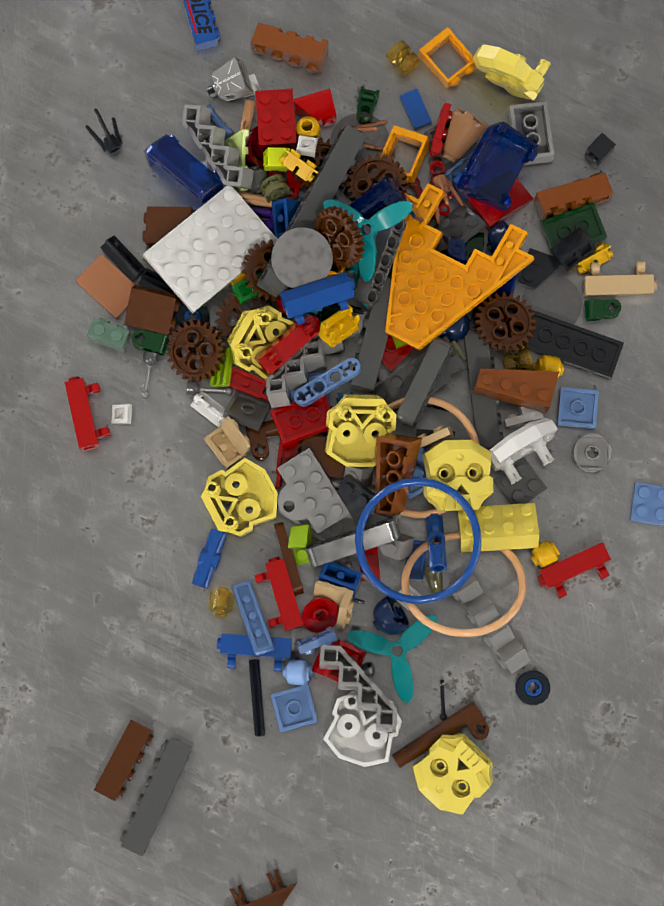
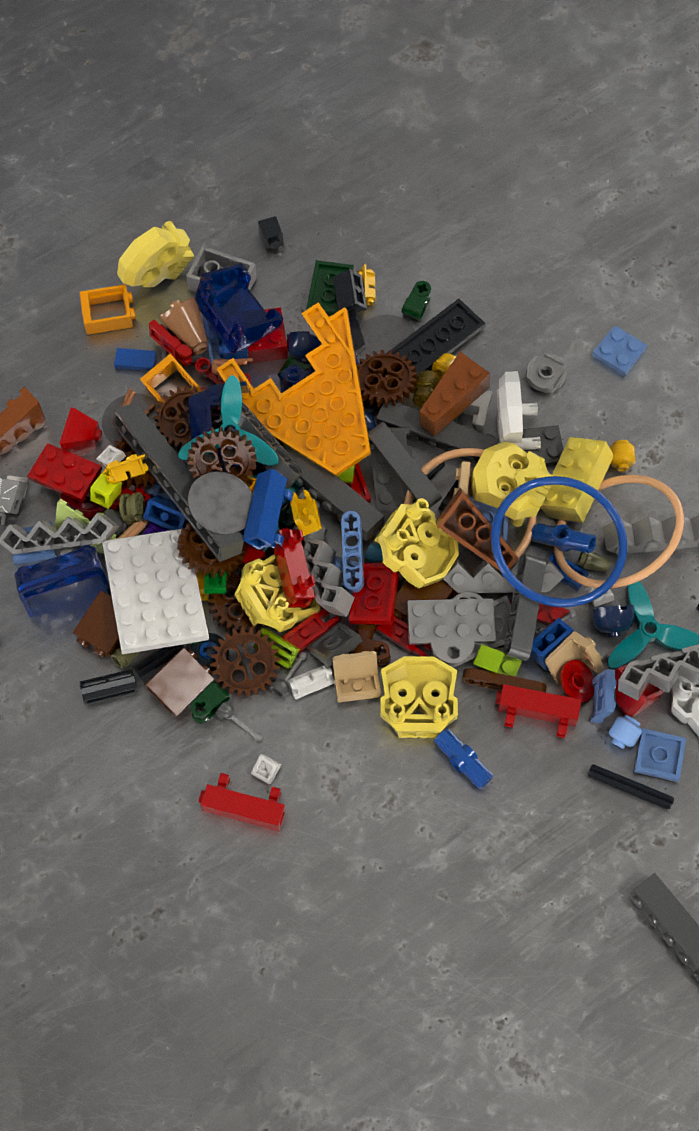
camera: 60 degrees left, 15 degrees down
nougat tile [75,254,135,319] -> none
sand green brick [87,317,131,353] -> none
reddish brown brick [94,720,154,801] -> none
clear yellow head [208,587,234,618] -> none
blue brick [217,634,292,672] -> none
medium blue tile [231,580,274,656] -> none
light nougat axle [239,100,255,145] -> none
yellow head [296,116,321,139] -> none
black wing [337,474,375,526] -> none
dark green piece [356,86,380,124] -> none
clear yellow wheel [386,40,421,76] -> none
dark grey plate [434,205,486,249] -> none
dark orange wedge [533,173,614,222] -> none
red brick [537,542,611,599] -> none
medium blue plate [557,387,599,429] -> none
tan brick [583,262,657,297] -> none

